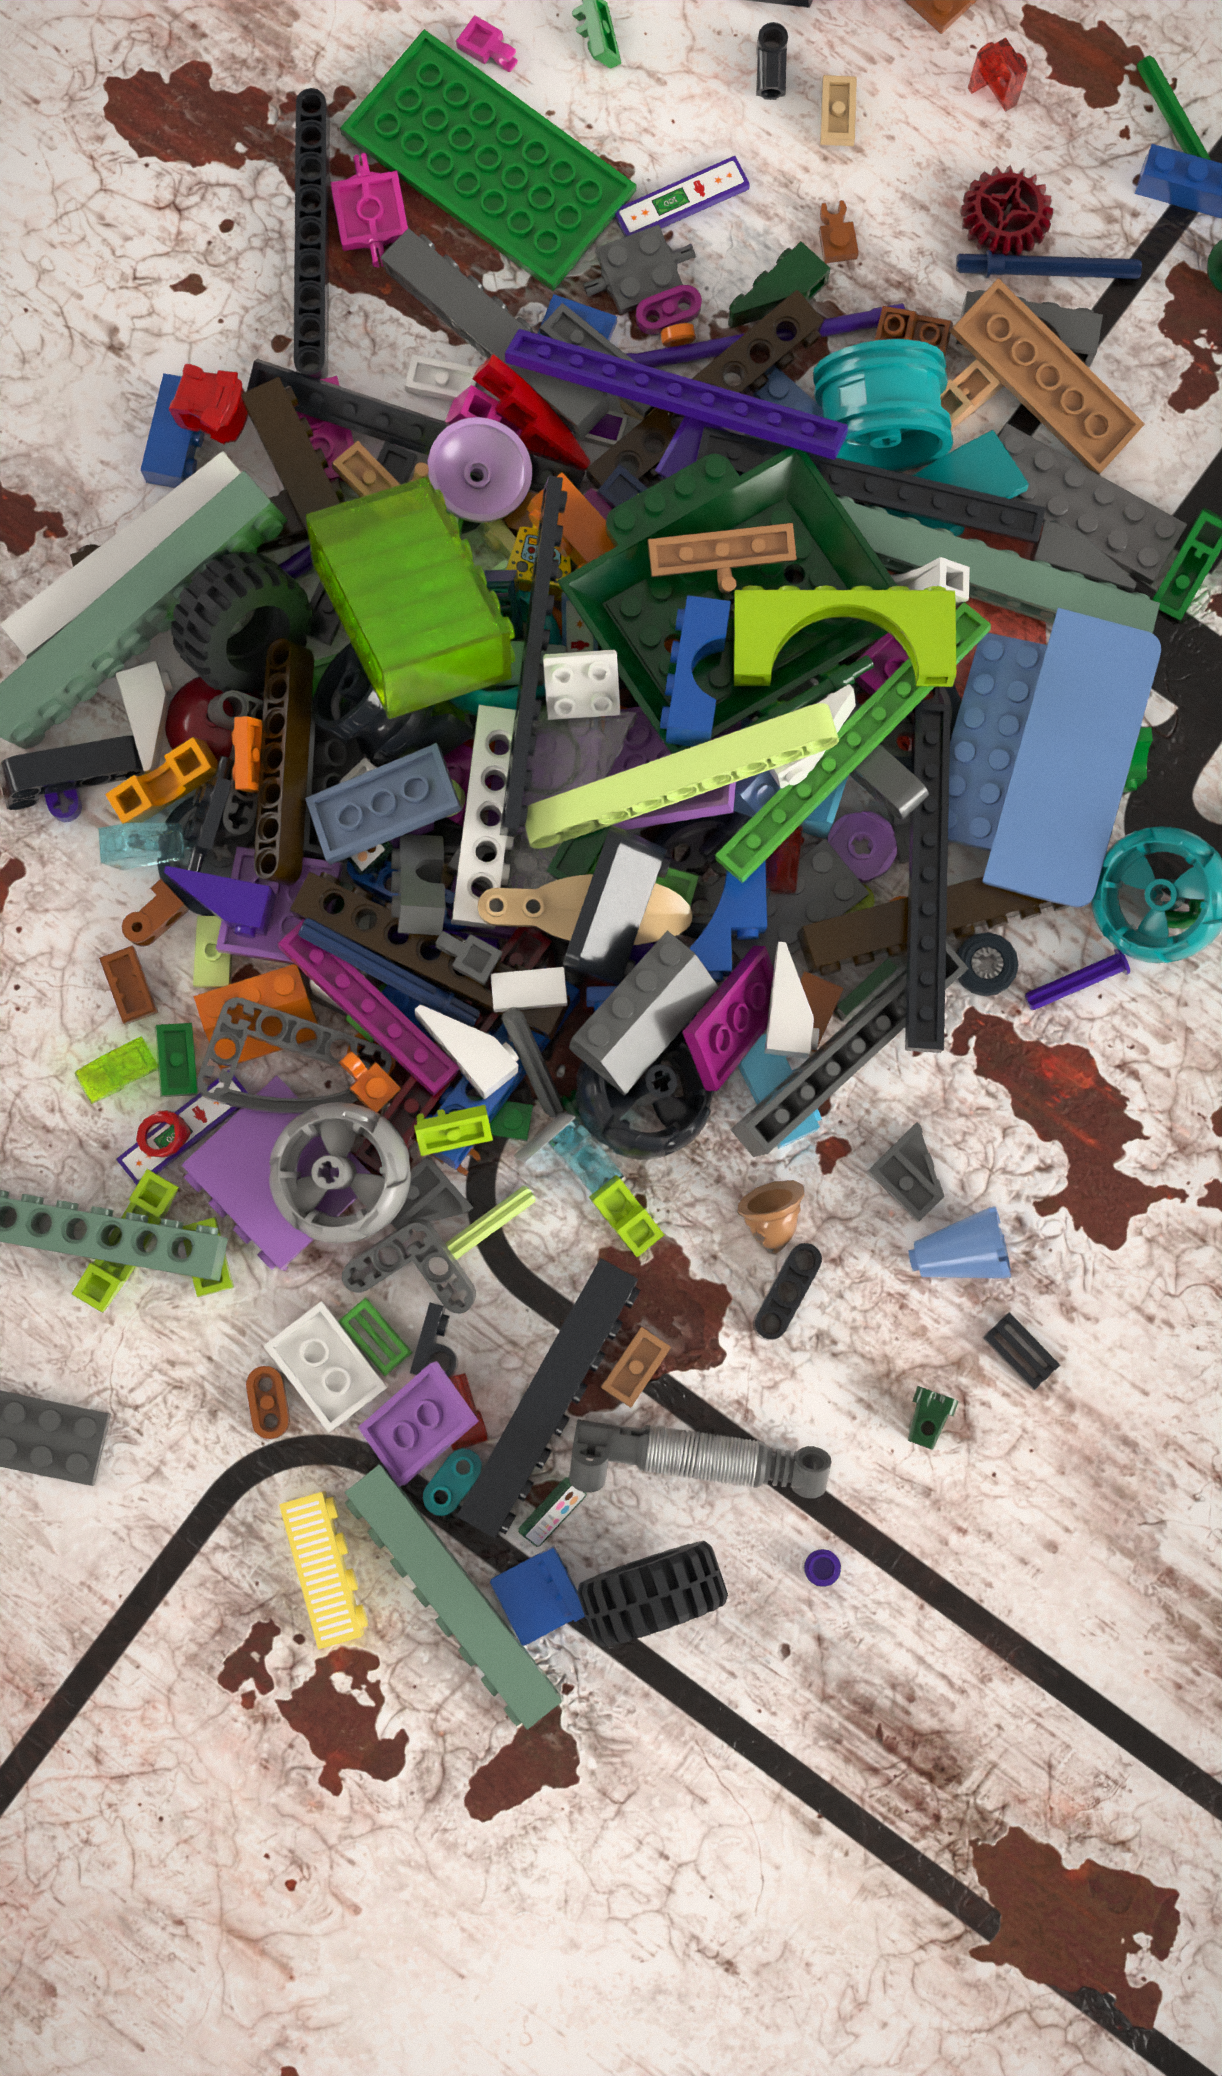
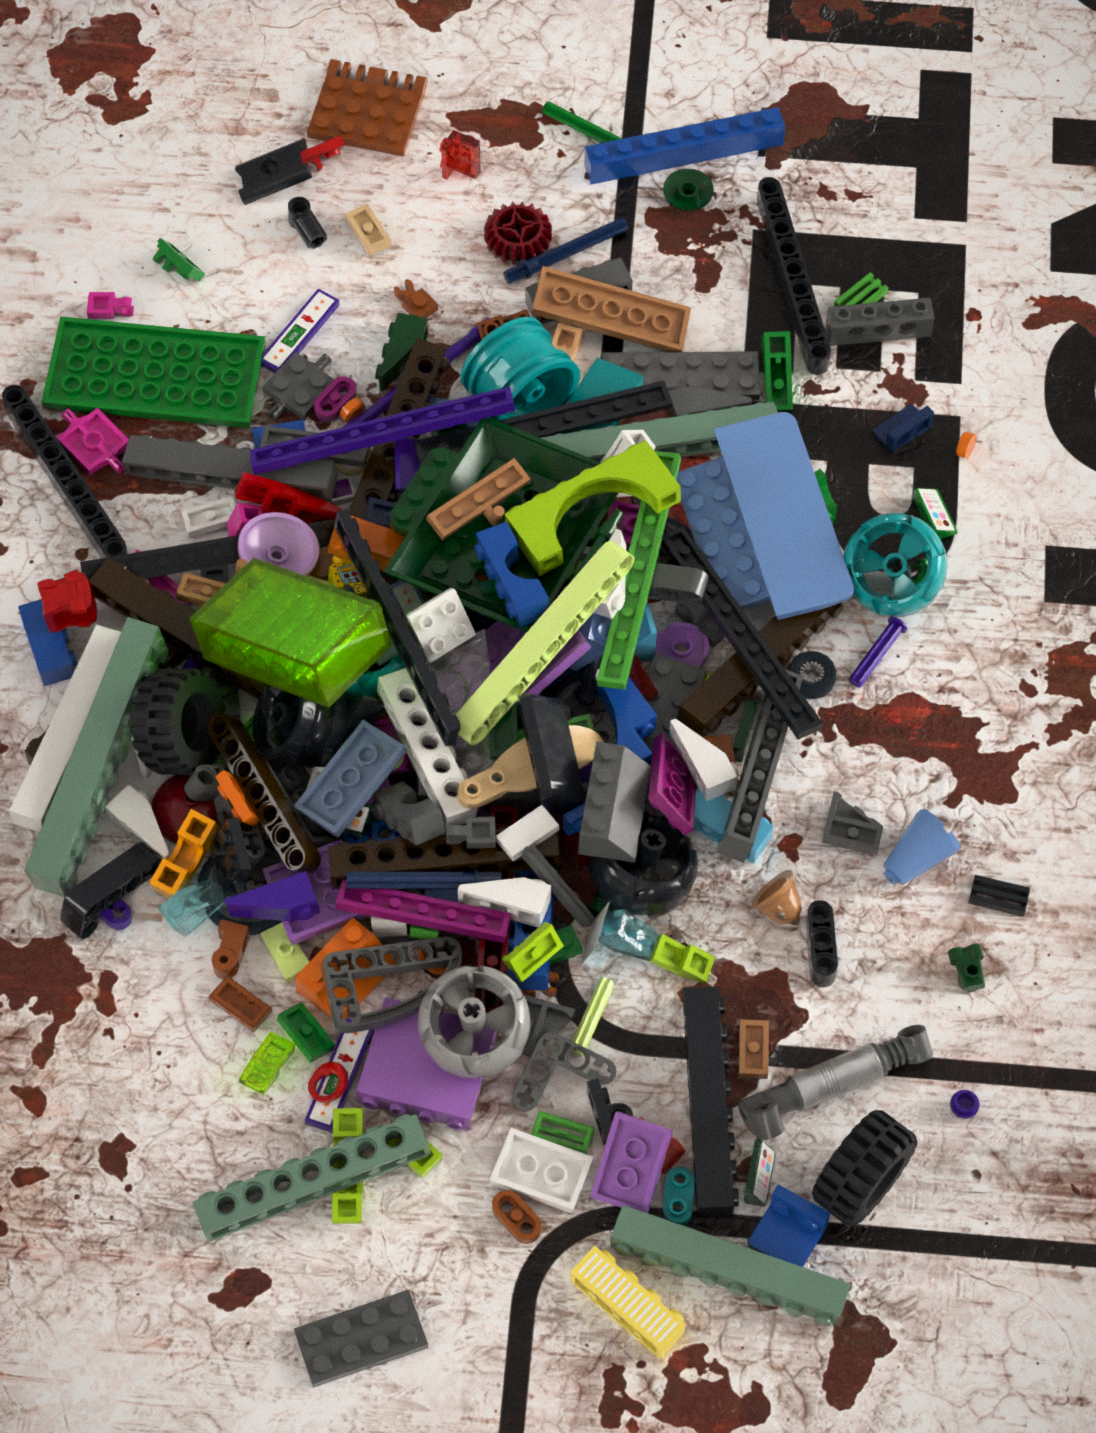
camera: 30 degrees left, 20 degrees down
orange plate [338,1051,401,1112] -> none

